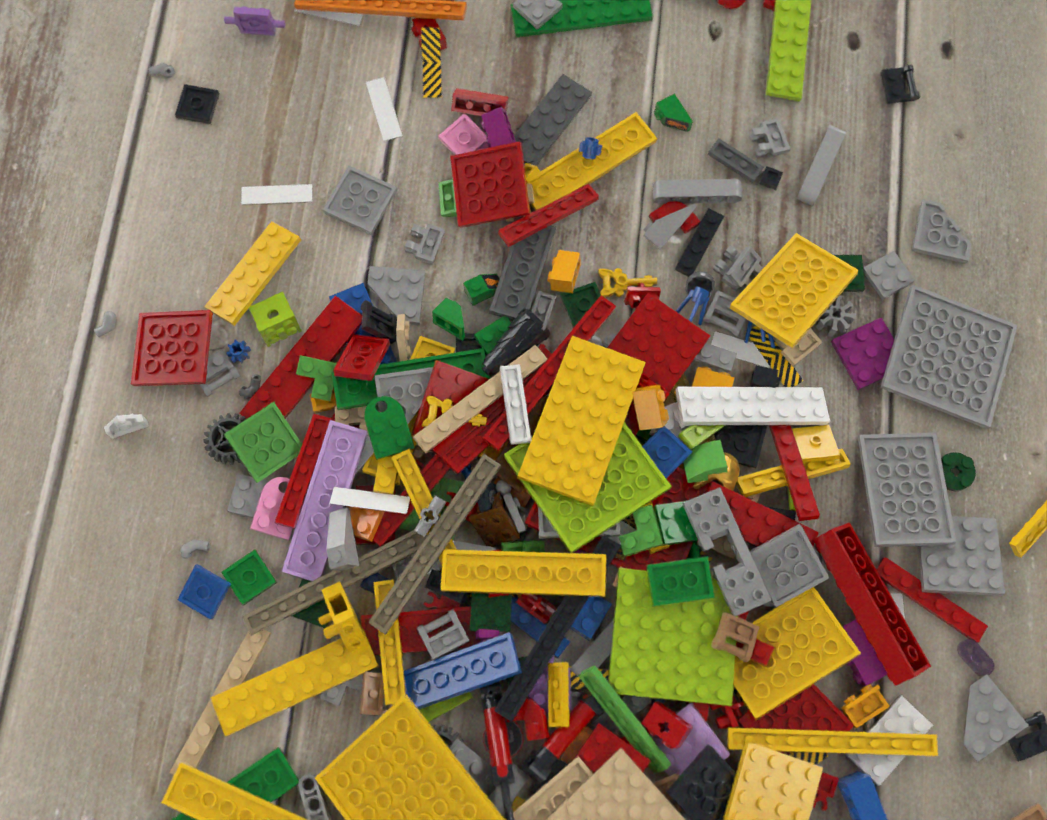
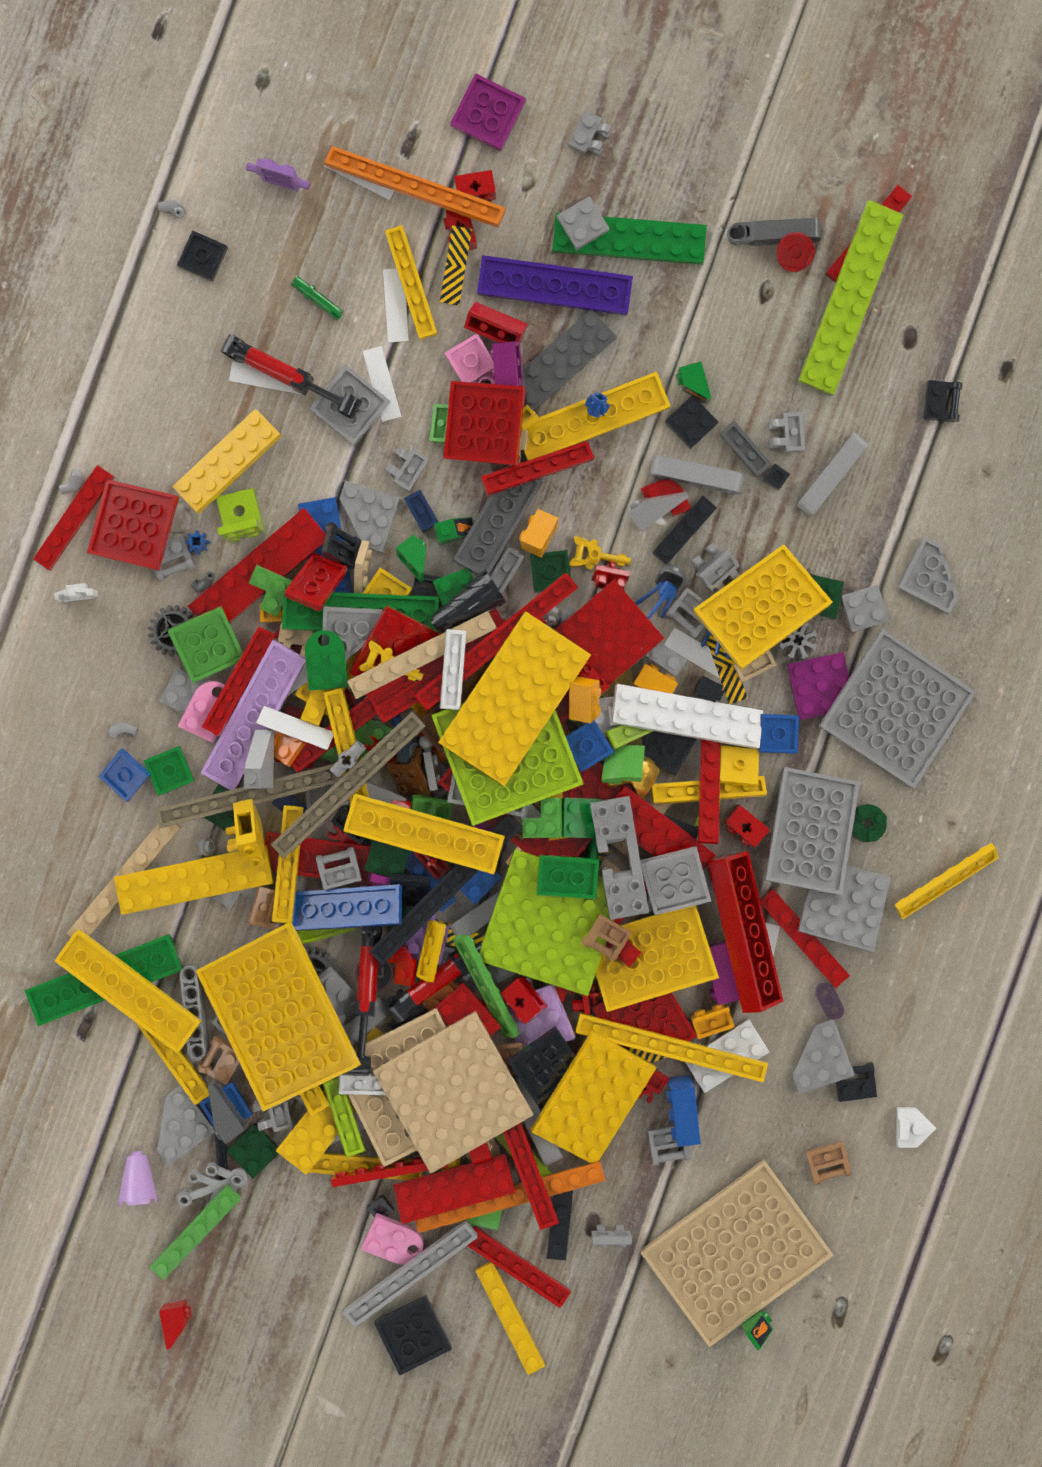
camera: 10 degrees right, 15 degrees up
none -> red plate [33,465,115,571]
none -> light grey plate [195,837,215,857]
none -> piece [220,334,362,419]
none -> green pin [291,276,344,321]
none -> white sticker [363,346,401,422]
none -> yellow plate [384,225,438,341]
none -> black plate [390,873,430,907]
none -> dark blue plate [404,490,438,533]
none -> dark purple plate [477,255,633,316]
none -> black plate [665,395,719,450]
none -> red brick [723,804,770,847]
none -> blue plate [759,714,799,754]

